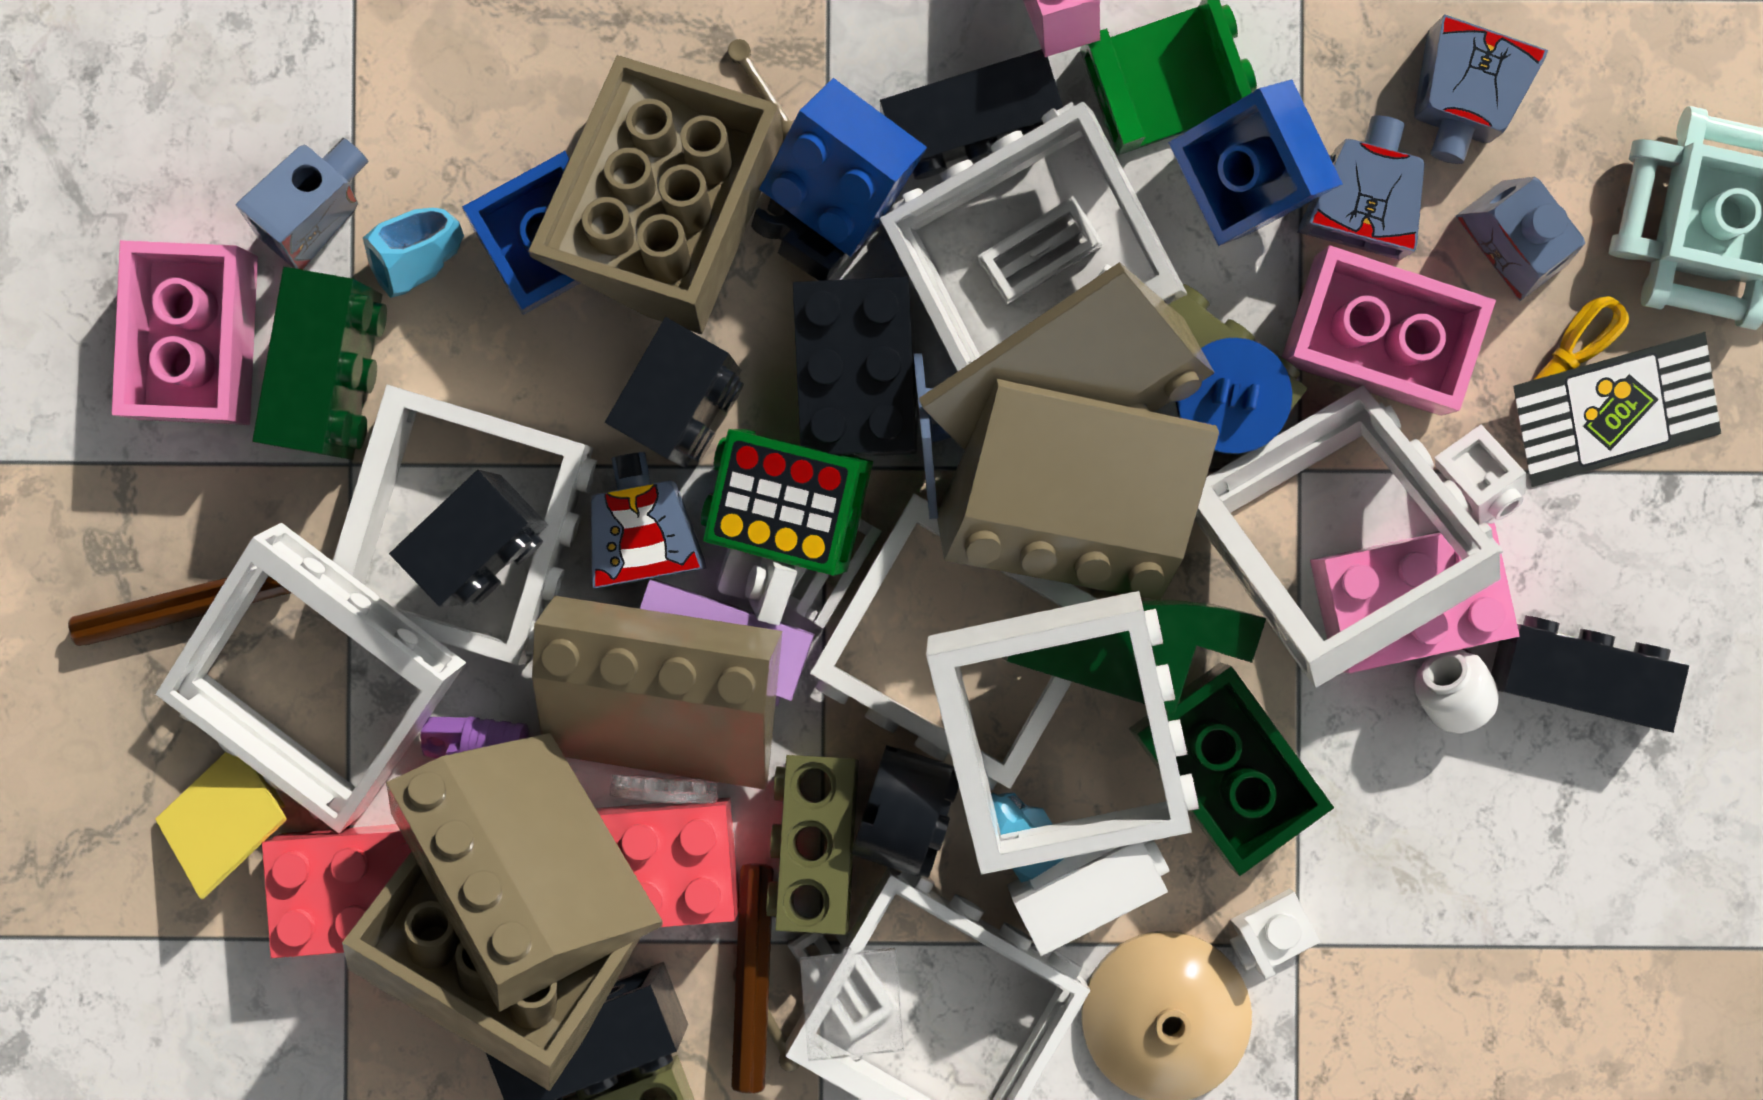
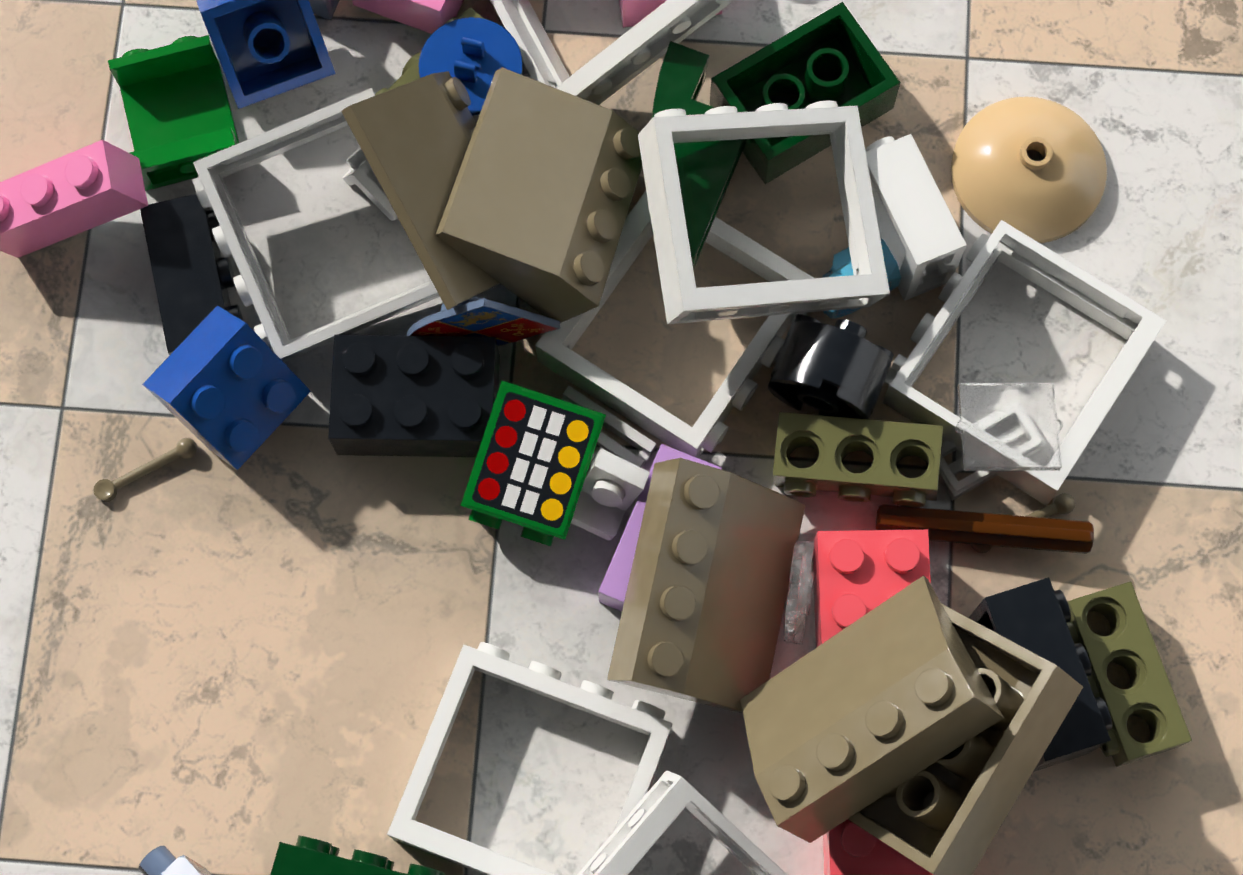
camera: 85 degrees left, 15 degrees down
medium azure rock [363,207,464,298] -> none
black brick [389,469,548,607] -> none
medium lavender hinge [420,716,529,759] -> none
blue brick [462,151,580,315] -> none
dark tan slope [528,55,783,335] -> none
torso [591,452,707,589] -> none
black brick [604,317,744,468] -> none
black plate [751,198,849,281] -> none
white tile [977,196,1103,306] -> none
white bracket [1230,888,1321,980] -> none

